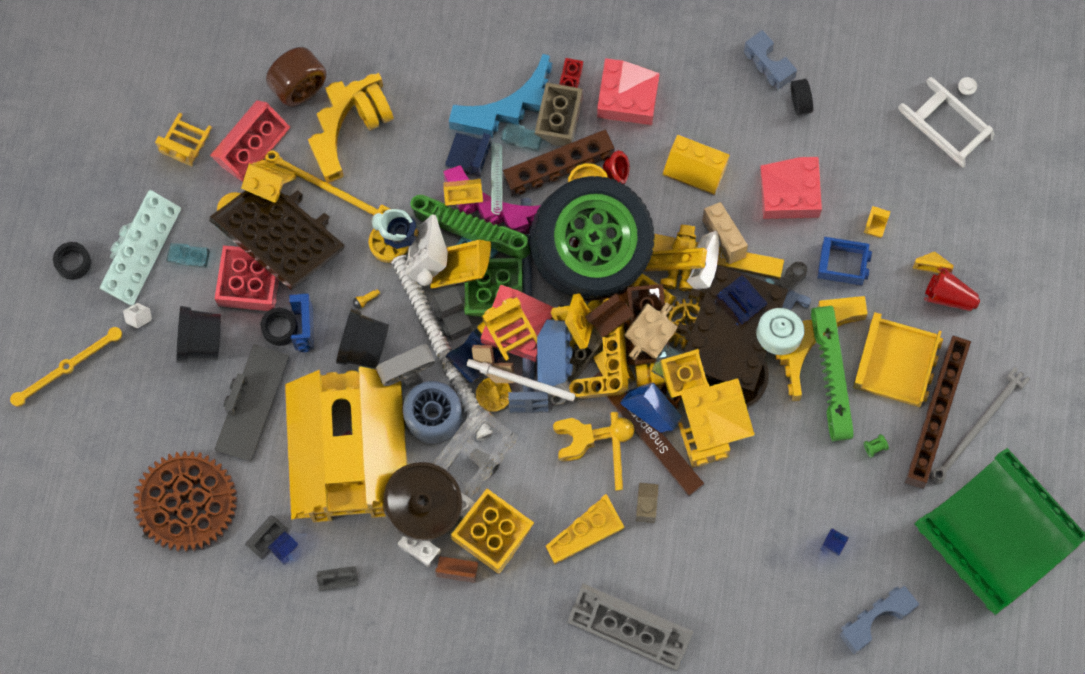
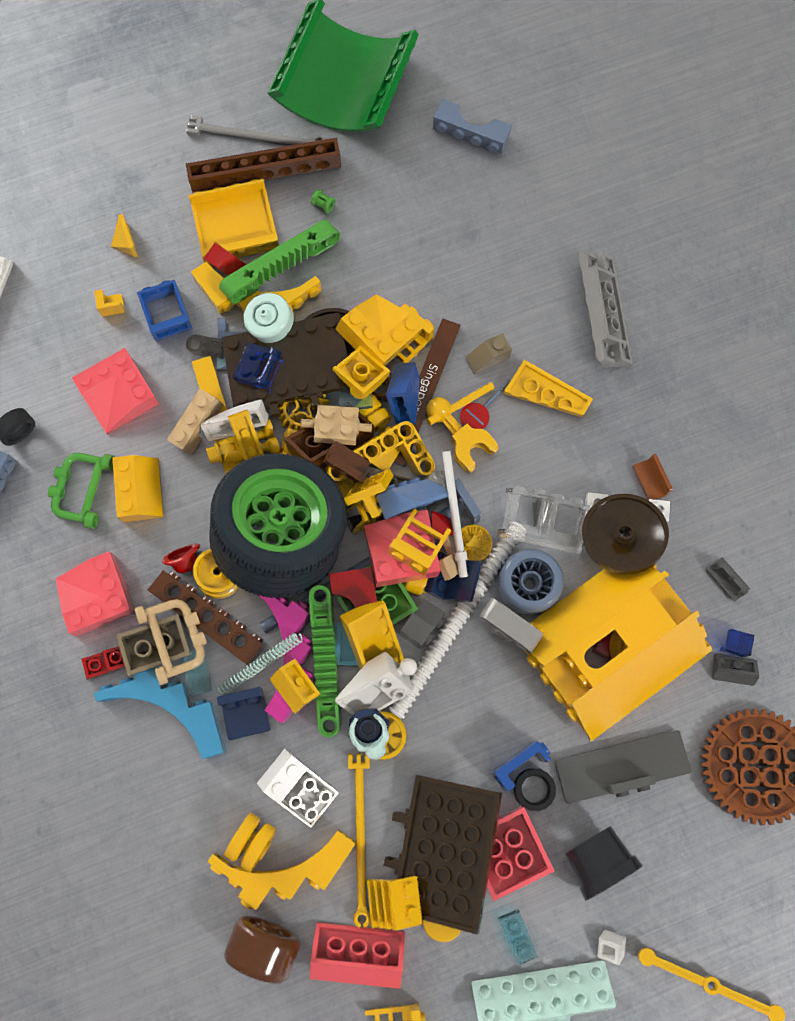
camera: 125 degrees left, 5 degrees up
black piece [336,308,389,369] -> none
yellow piece [353,289,380,309] -> none
yellow slope [451,489,534,574] -> none
clear blue panel [820,528,849,556] -> none
red cone [924,266,980,311] -> none
none -> bright green bar [48,453,115,529]
none -> tan bar [134,599,207,686]
none -> red slope [204,242,247,275]
none -> white slope [257,749,339,828]
none -> red tile [329,567,377,608]
none -> red slope [430,511,453,535]
none -> red piece [460,380,510,429]

